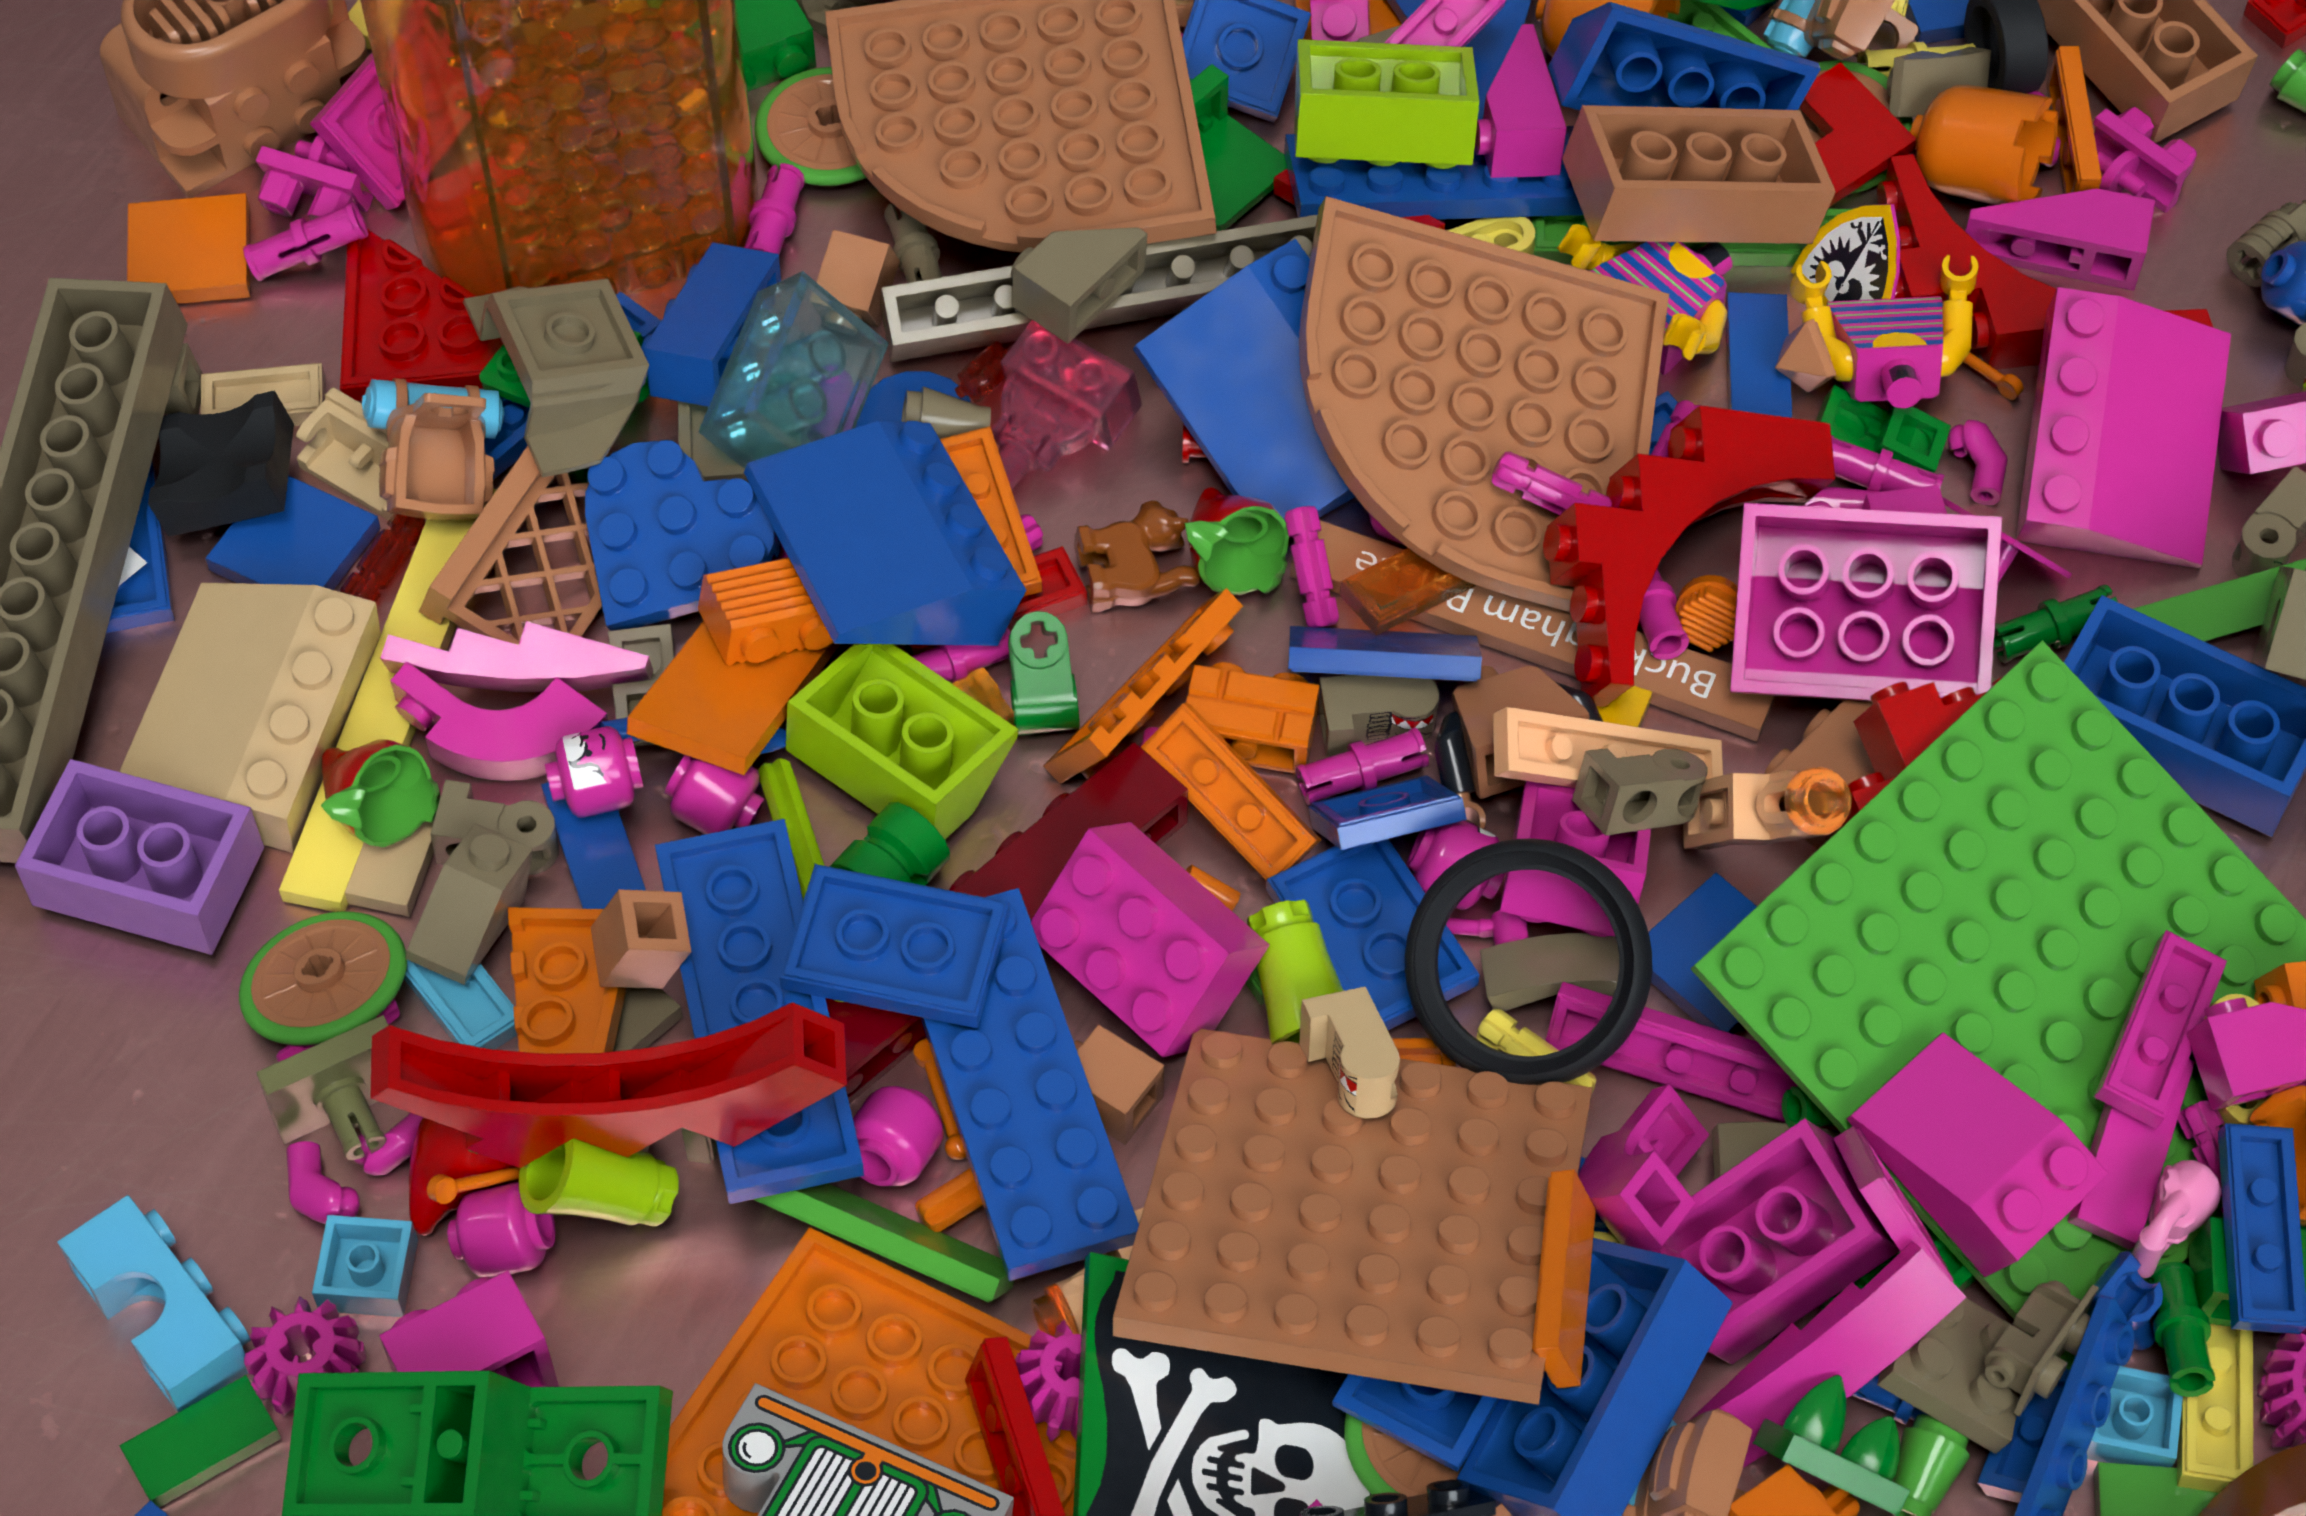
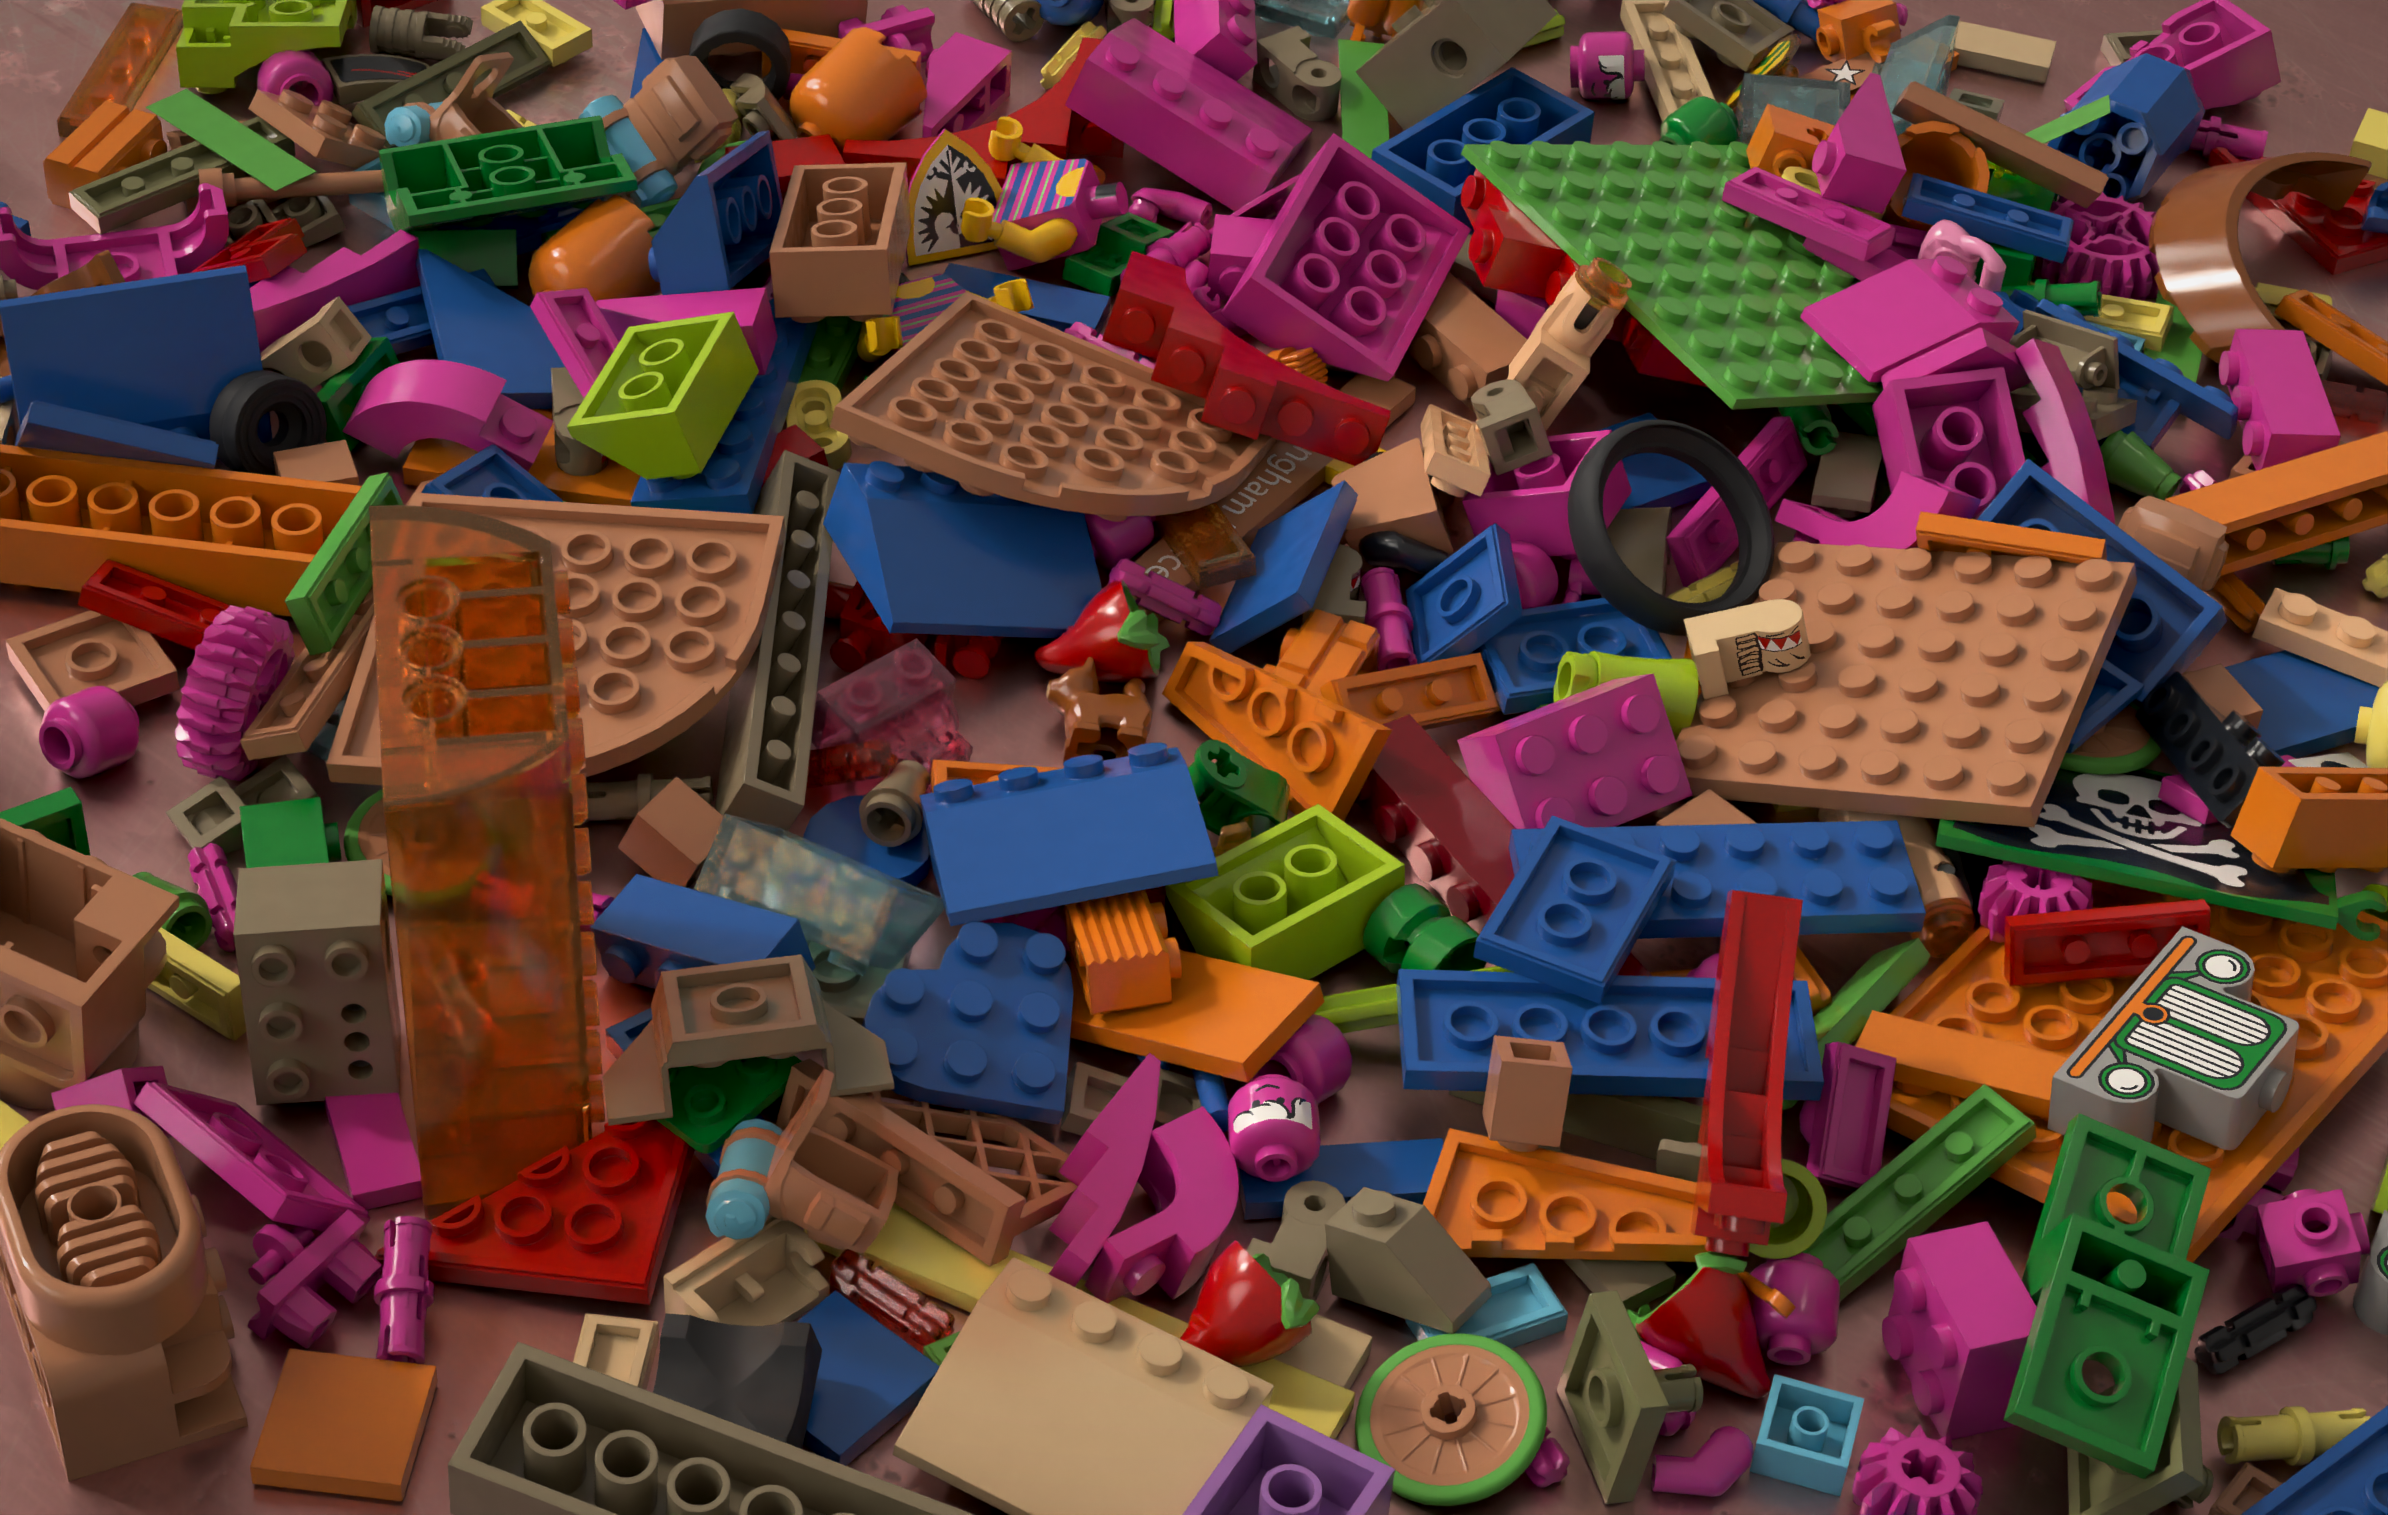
camera: 80 degrees left, 15 degrees down
dark tan slope [1011,227,1148,344] -> none
dark pink axle [1491,452,1612,515] -> none
green tile [1753,1375,1911,1516] -> none
nougat slope [1775,319,1836,393] -> none
none -> light yellow axle [1040,21,1107,90]
none -> dark pink tile [1799,1041,1897,1192]
none -> bright green tile [1802,1084,2036,1301]
none -> orange tile [1856,1010,2069,1119]

